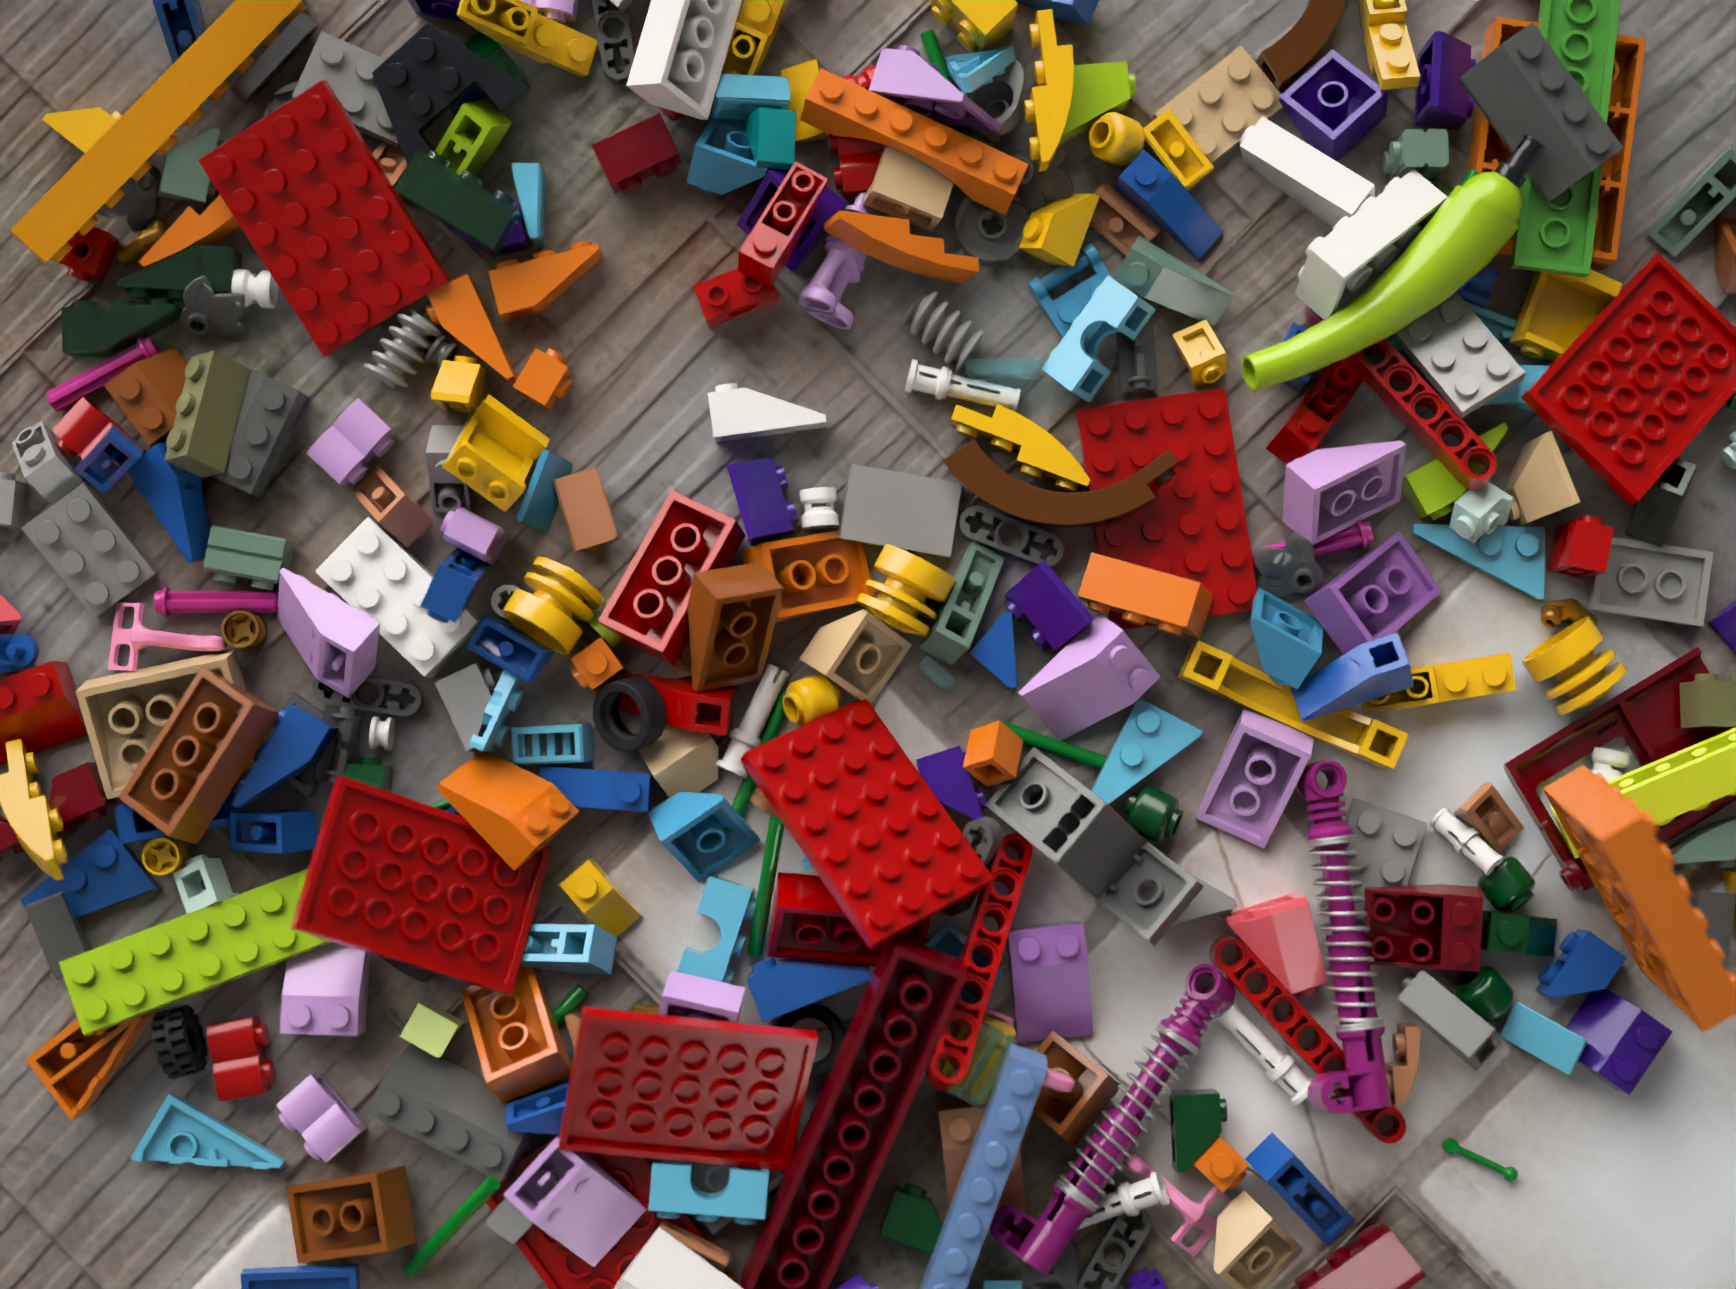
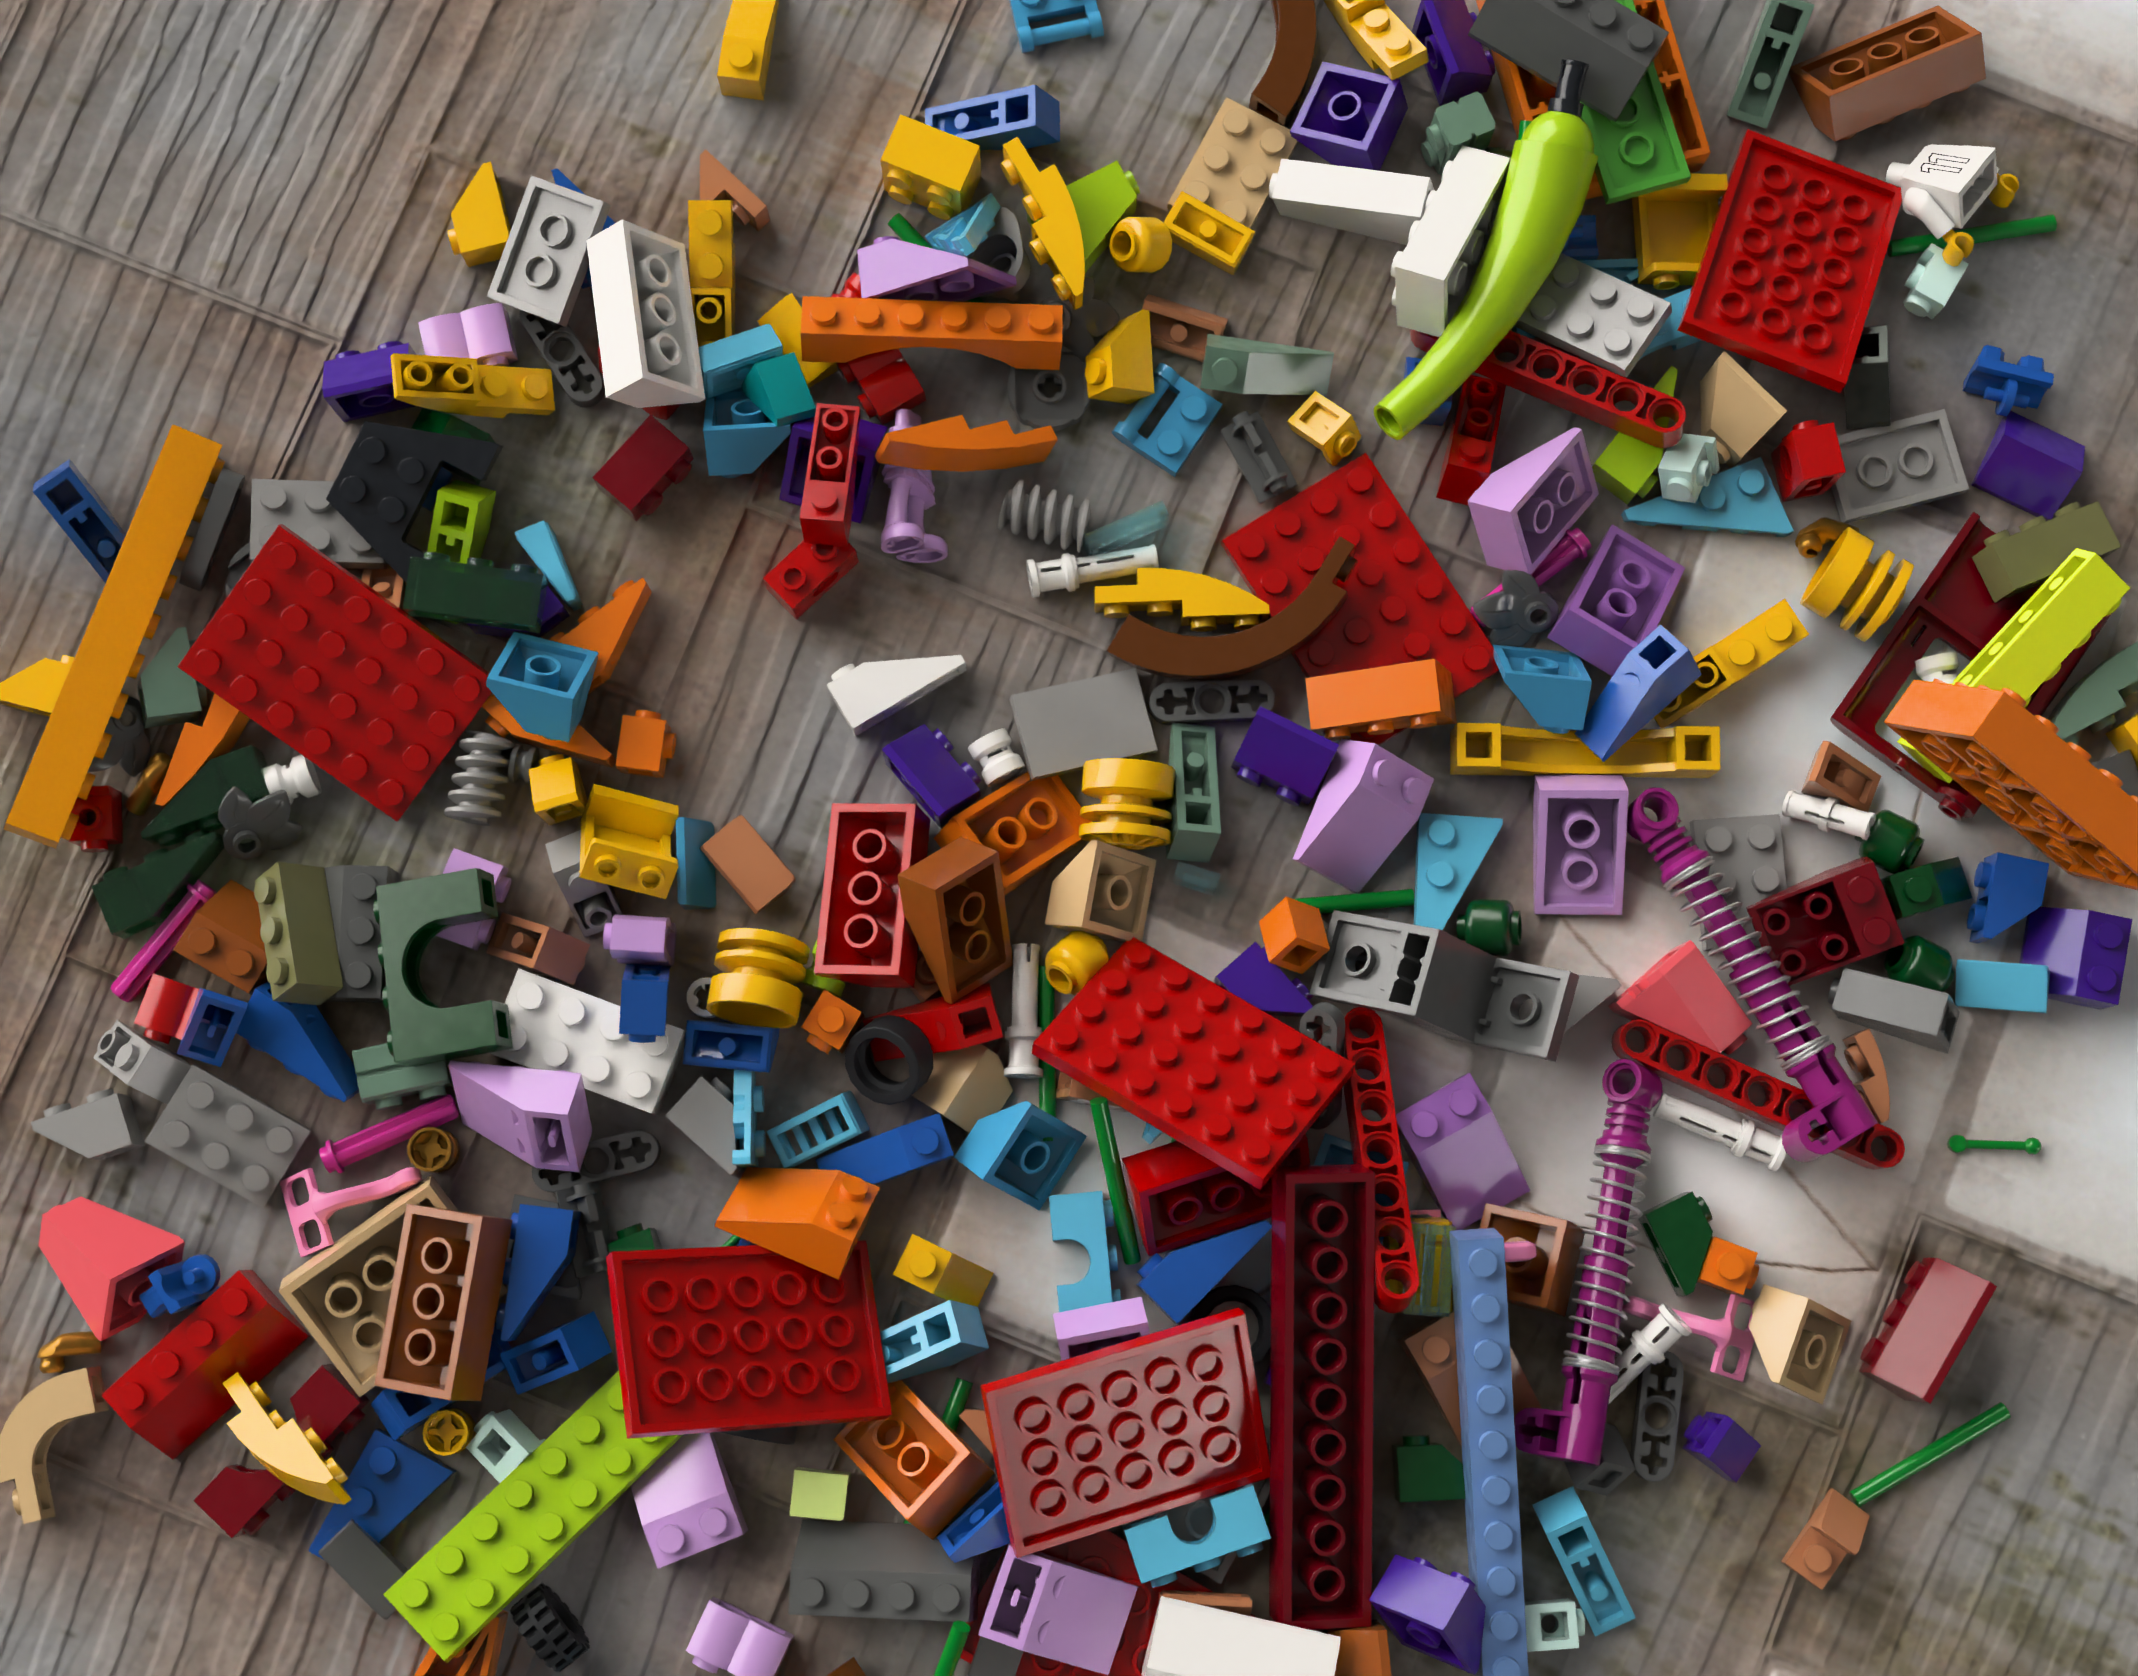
camera: 25 degrees left, 5 degrees down
red brick [206,1015,276,1102] -> none
white bush [369,716,395,751] -> none
tan panel [863,145,954,232] -> none
blue slope [968,612,1017,690] -> none
arch [1042,275,1156,402] -> none
blue slope [1114,149,1224,261] -> none
blue slope [1245,1133,1355,1246] -> none
none -> dark green arch [373,868,513,1066]
none -> dark azure slope [486,632,598,742]

